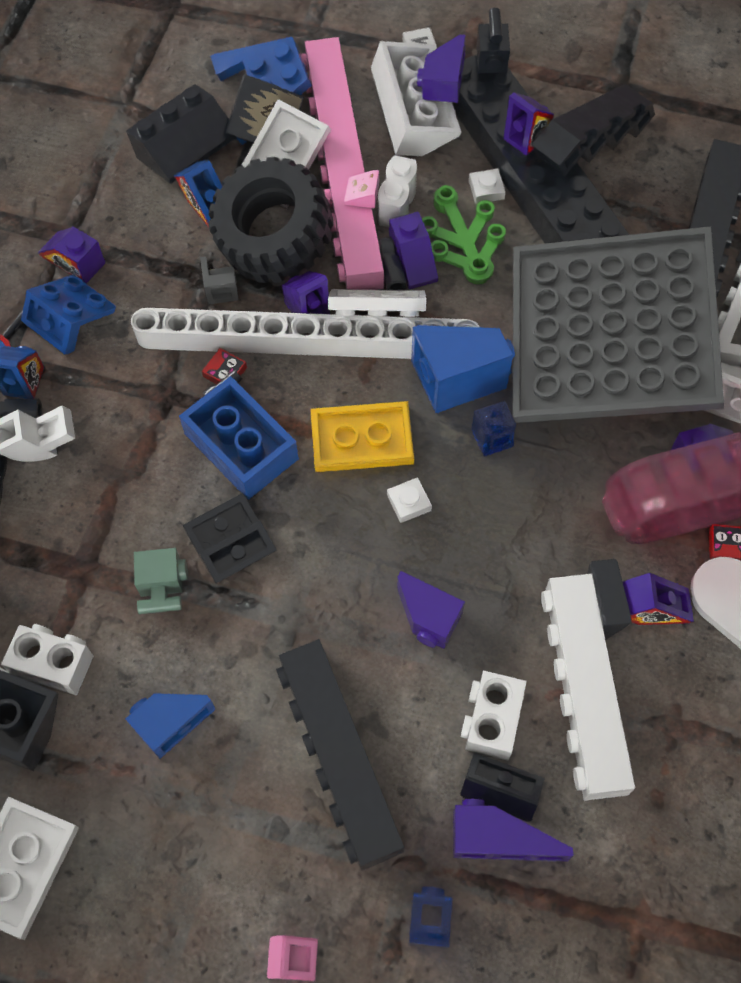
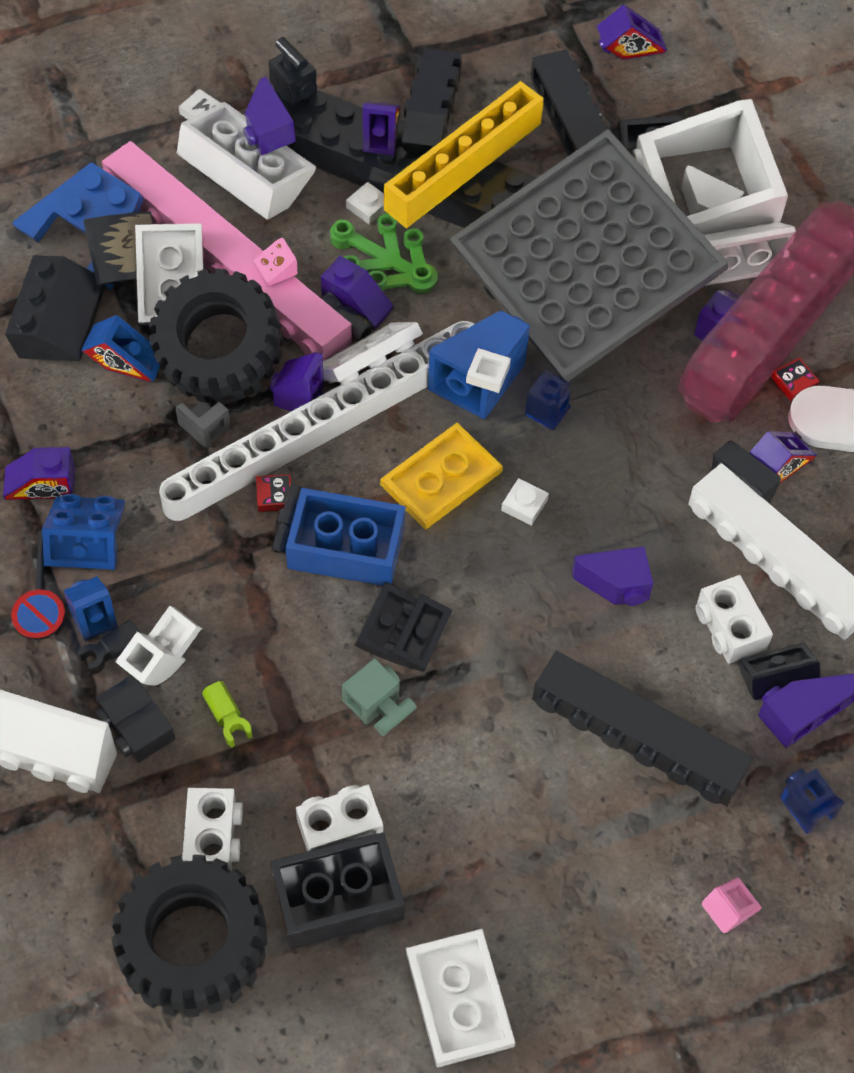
camera: 40 degrees left, 5 degrees down
blue slope [125,693,216,759] -> none
white brick [378,155,417,227] -> none
none -> lime bar [202,681,252,747]
none -> yellow brick [384,81,544,229]
none -> white plate [466,348,511,393]

